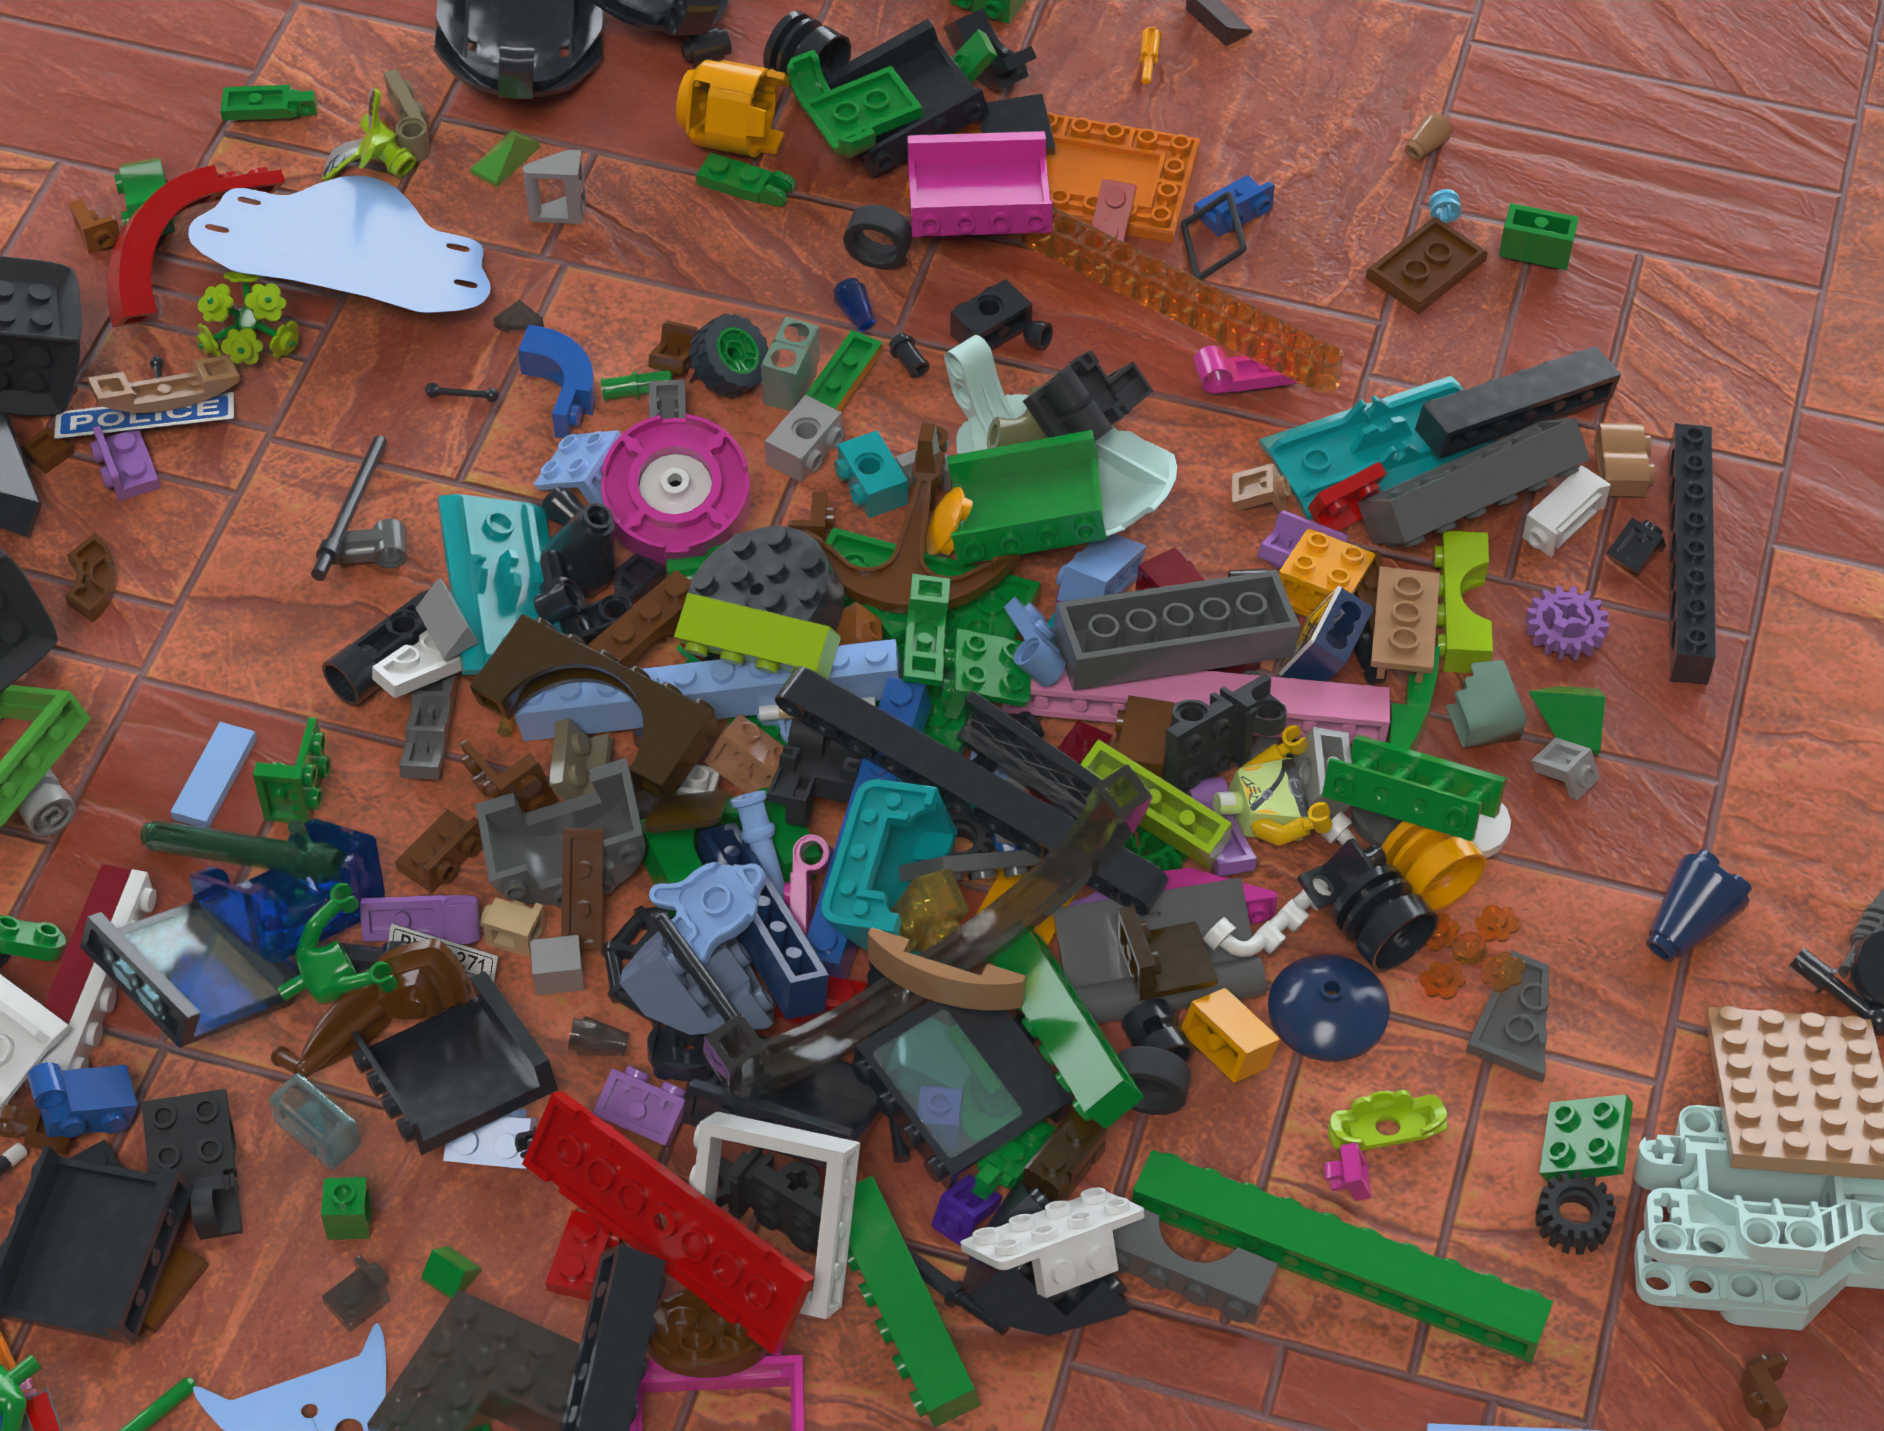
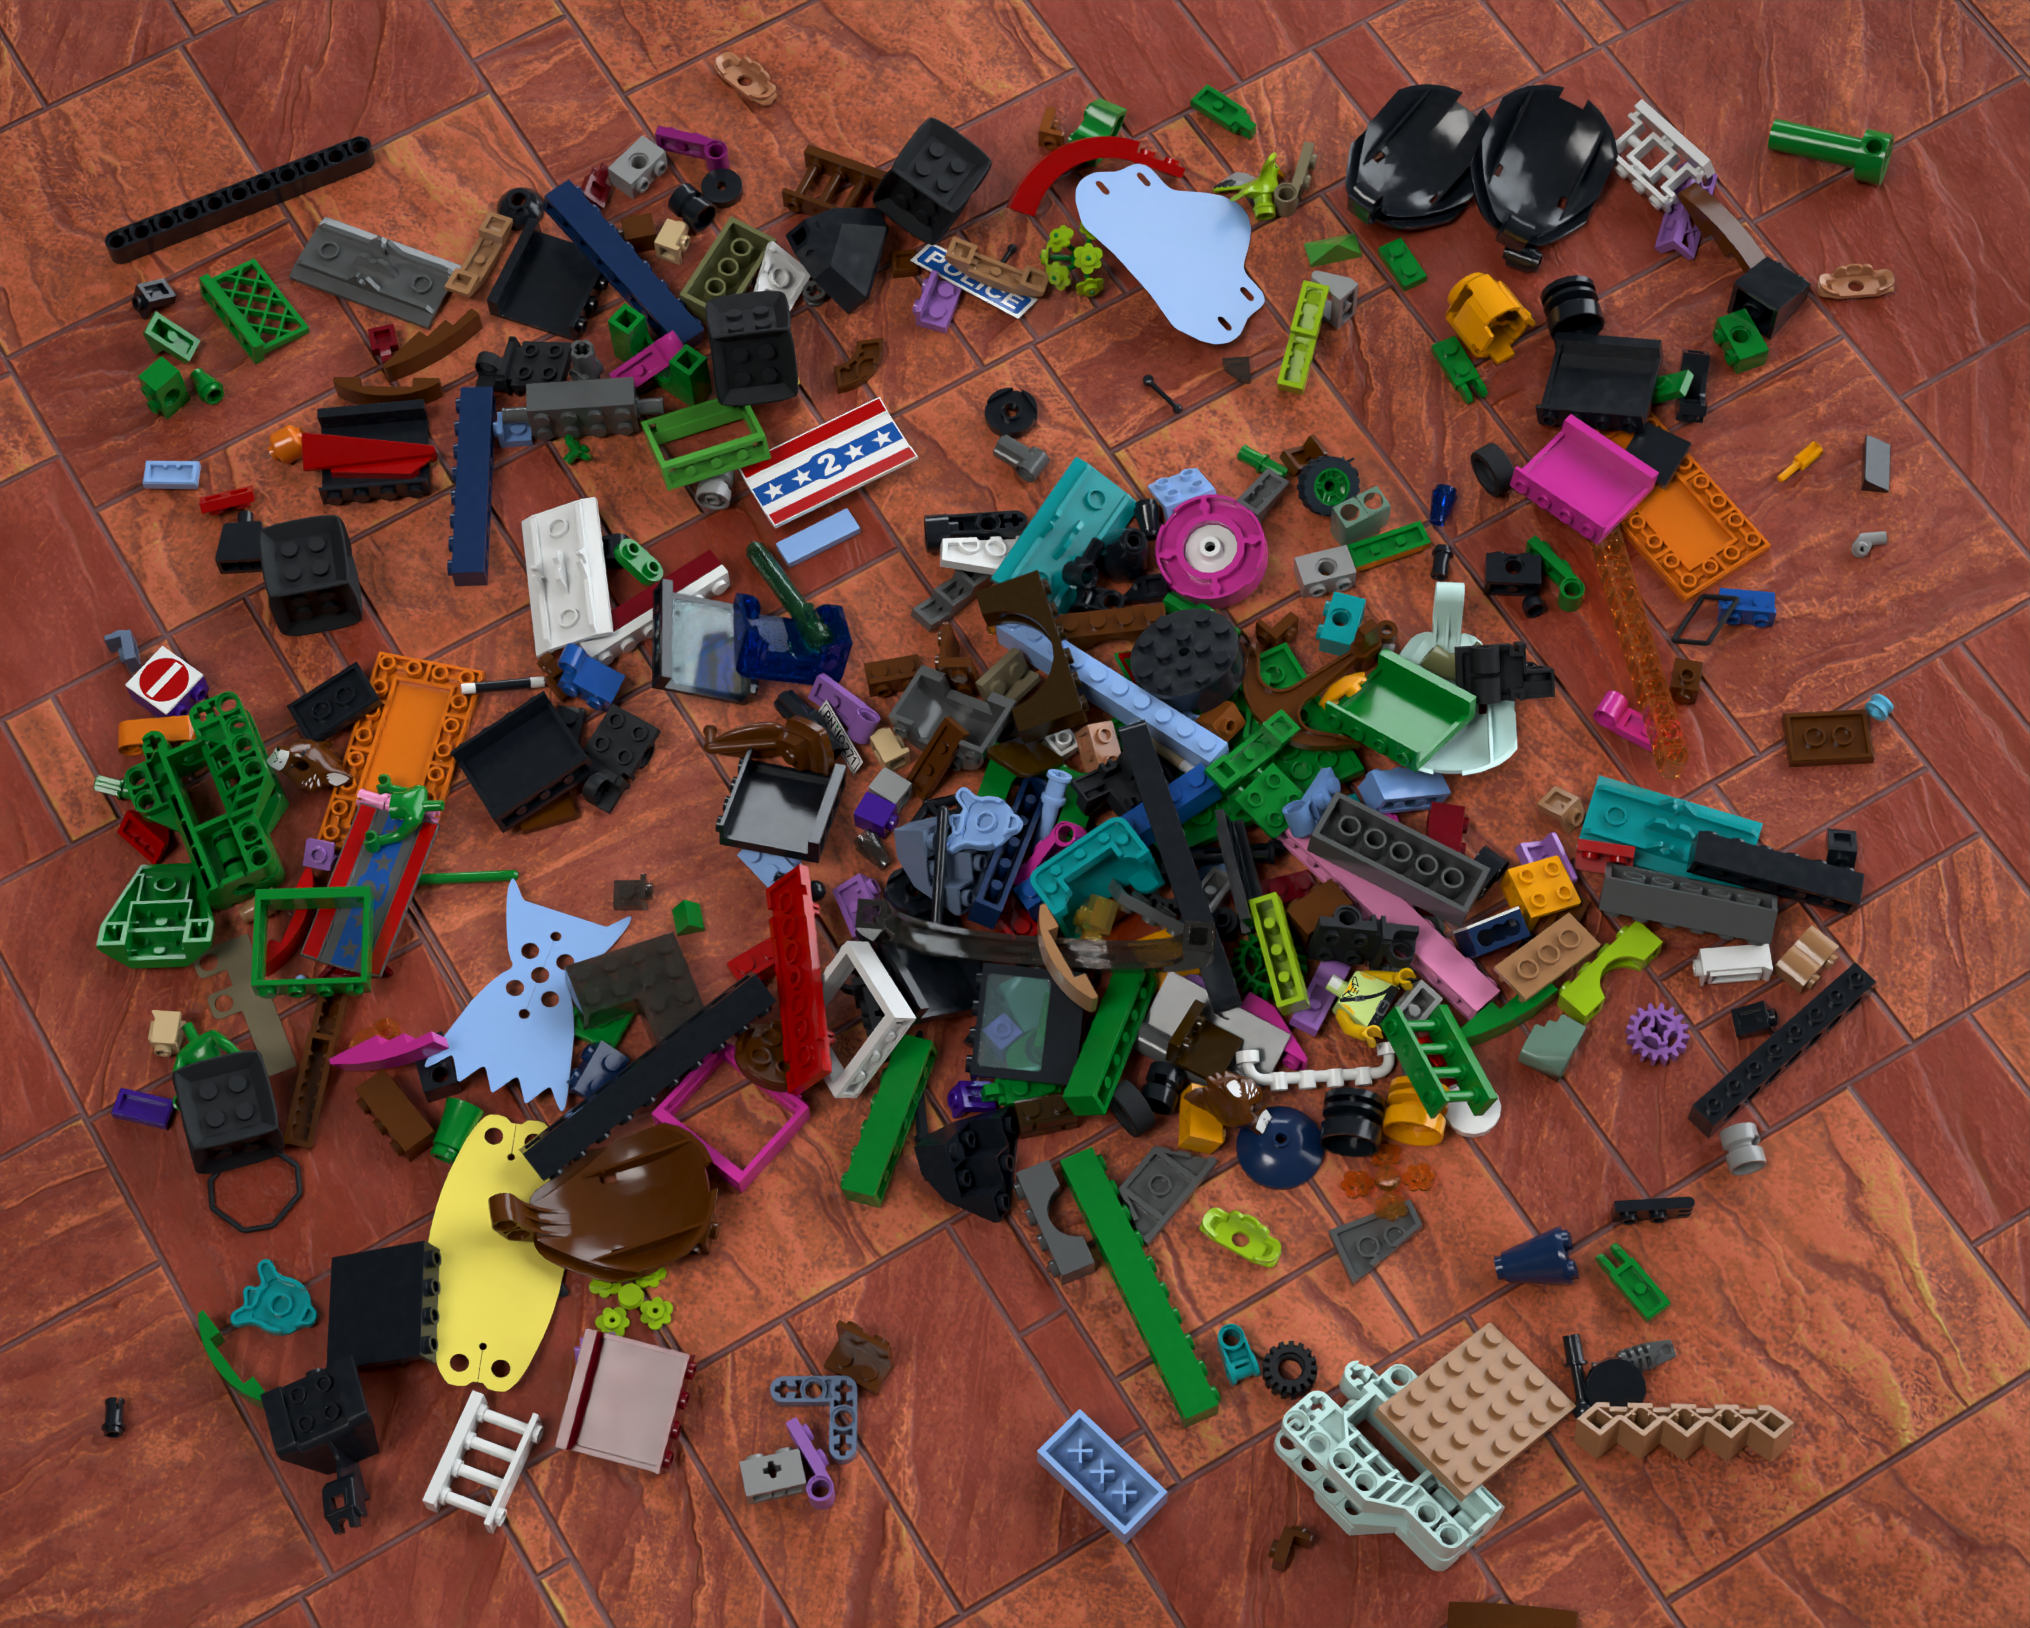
camera: 45 degrees right, 10 degrees up
green bracket [253,717,331,825] -> none
clear light blue brick [268,1073,361,1171] -> none
green piece [277,883,398,1005] -> none
black bar [311,435,387,581] -> none
green brick [321,1177,373,1240] -> none
light grey slope [416,578,478,662] -> none
blue arch [518,325,596,438] -> none
lime brick [674,593,841,679] -> none
green piece [787,49,923,159] -> none
white bracket [960,1187,1145,1298] -> none
plate [1087,178,1137,255] -> none
black bracket [1297,838,1387,909] -> none
dark pink tile [1323,1142,1372,1201] -> none
medium nougat cone [1404,112,1453,161] -> none
green brick [1499,203,1579,270] -> none
green slope [1528,686,1605,754] -> none
light grey bracket [1532,737,1599,800] -> none
plate [1539,1094,1633,1182] -> none
none -> hinge [738,397,918,529]
none -> dark purple brick [853,791,900,839]
none -> black plate [985,388,1038,438]
none -> dark grey wing [1118,1146,1218,1248]
none -> reddish brown piece [1184,1071,1272,1135]
none -> teal piece [1216,1324,1261,1386]
none -> lime slope [1277,280,1330,395]
none -> green plate [1377,237,1427,292]
none -> green plate [1525,535,1585,612]
none -> green hinge [1595,1243,1671,1323]
none -> black hinge [1611,1197,1695,1225]
none -> reddish brown brick [1667,658,1703,704]
none -> light grey wheel [1719,1122,1767,1176]
none -> black bracket [1826,828,1857,869]
none -> light grey arm [1851,531,1887,558]

